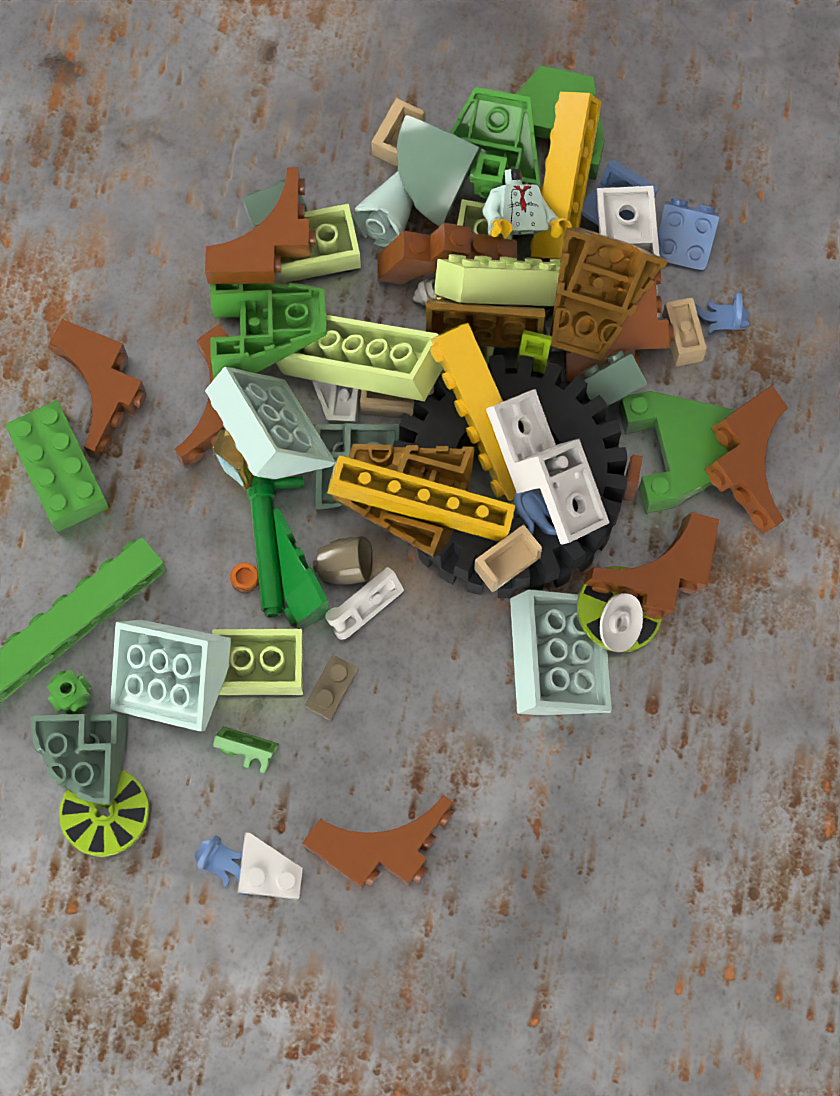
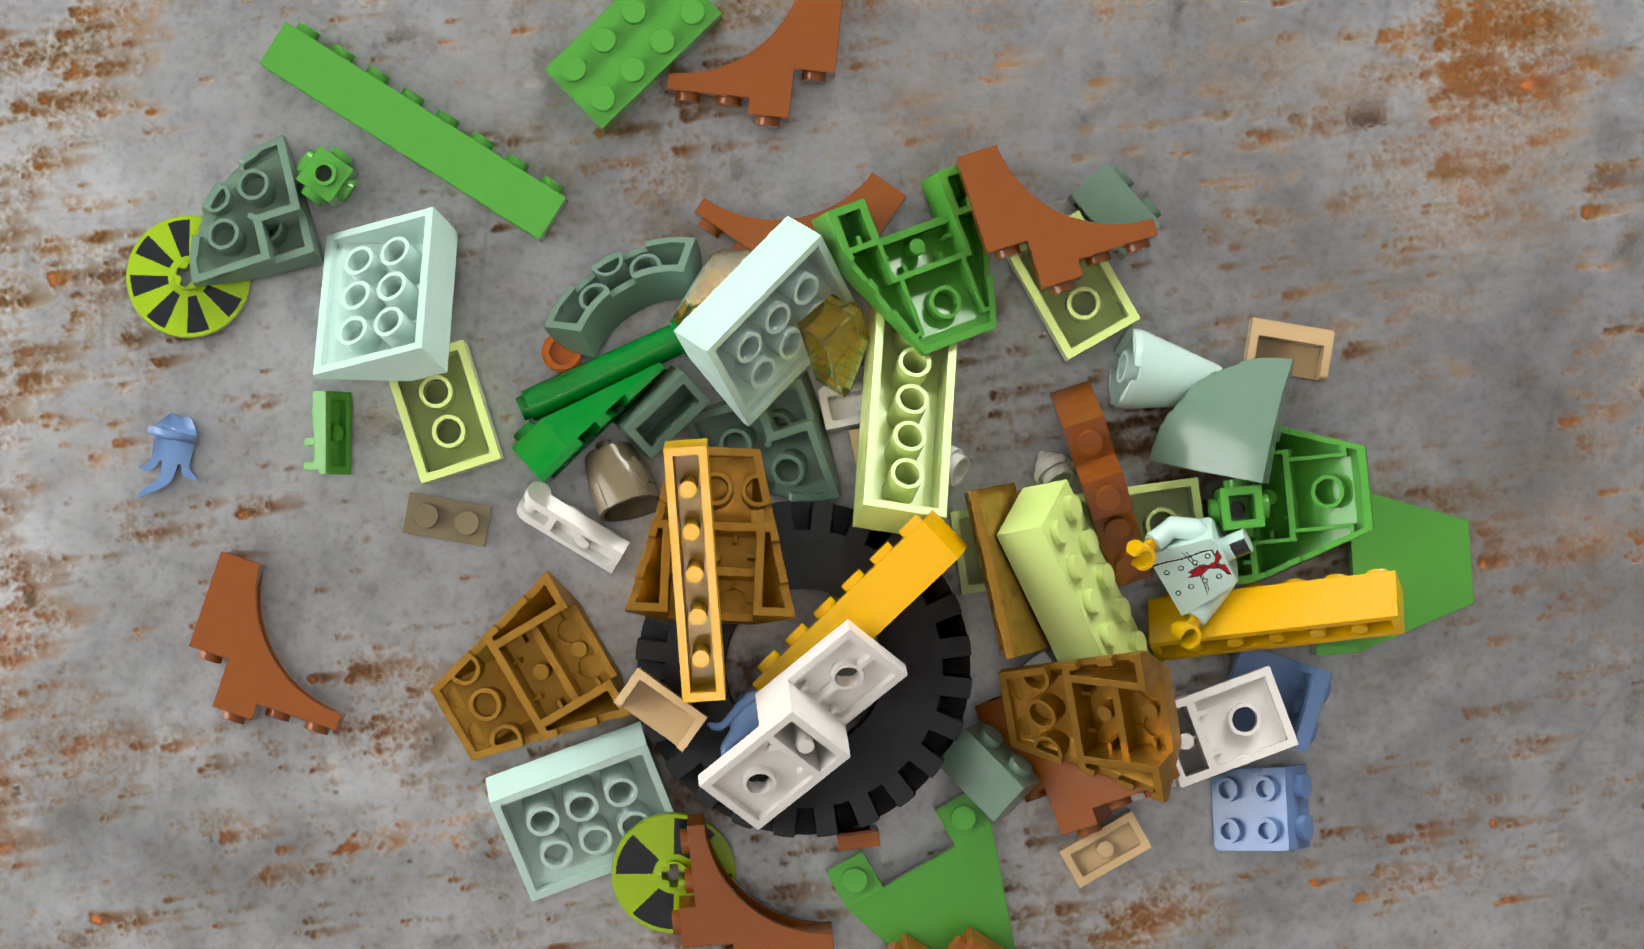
camera: 70 degrees right, 15 degrees up
white wing [237,833,303,900] -> none
lime slope [516,330,553,374] -> none
white dish [600,593,643,652] -> none
medium blue piece [695,292,750,335] -> none
none -> pearl gold wedge [430,570,632,761]
none -> sand green brick [544,237,702,358]
none -> sand green brick [612,365,711,459]
none -> clear yellow slope [797,294,870,397]

